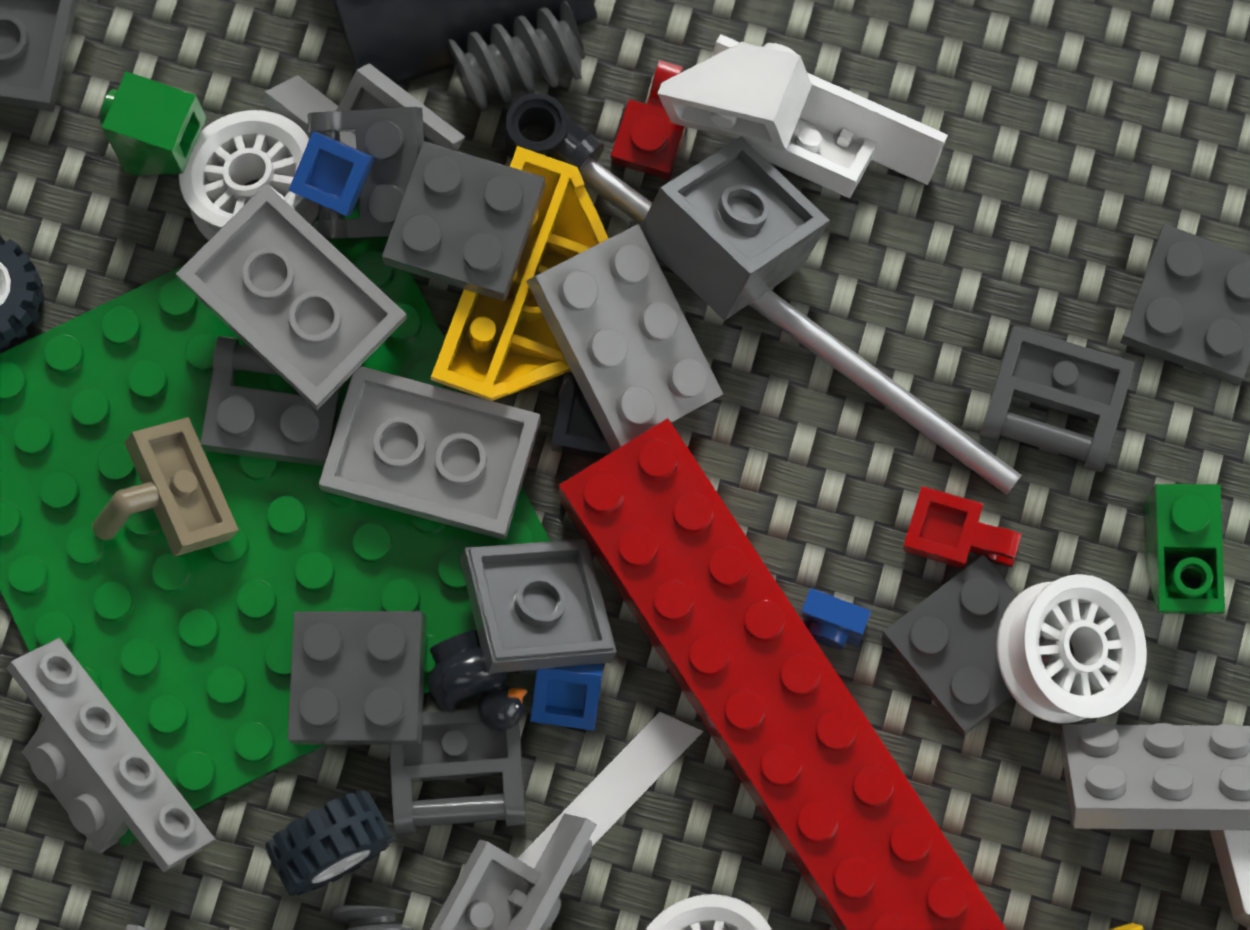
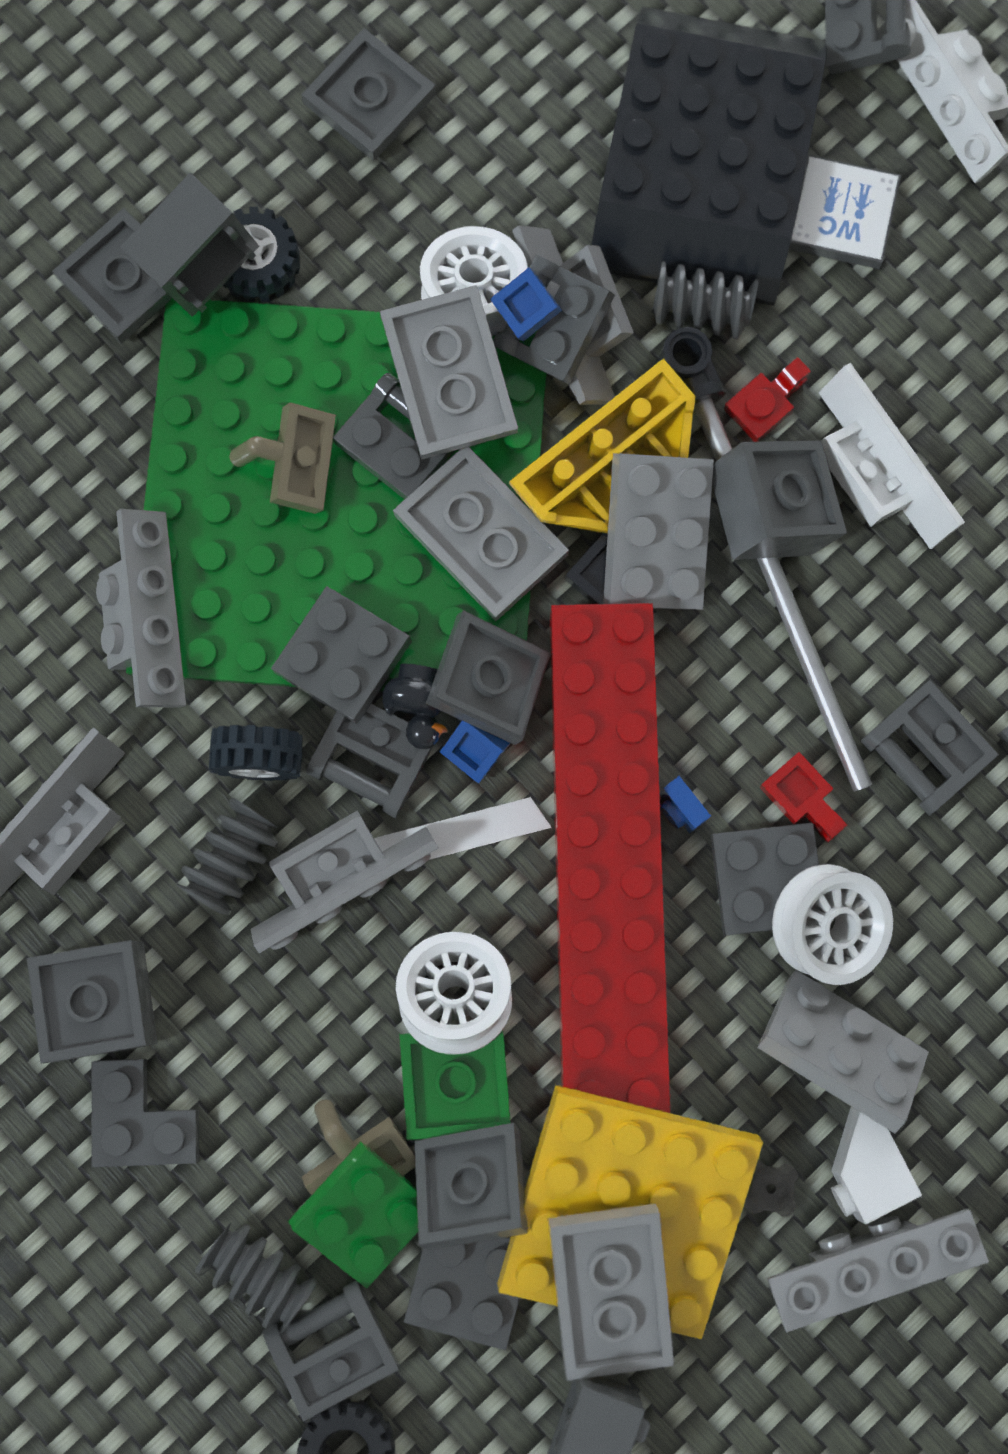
camera: 30 degrees right, 5 degrees up
green slope [100,71,206,176] -> none
dark grey plate [382,141,546,302] -> none
white slope [657,42,812,150] -> none
green slope [1144,484,1225,614] -> none

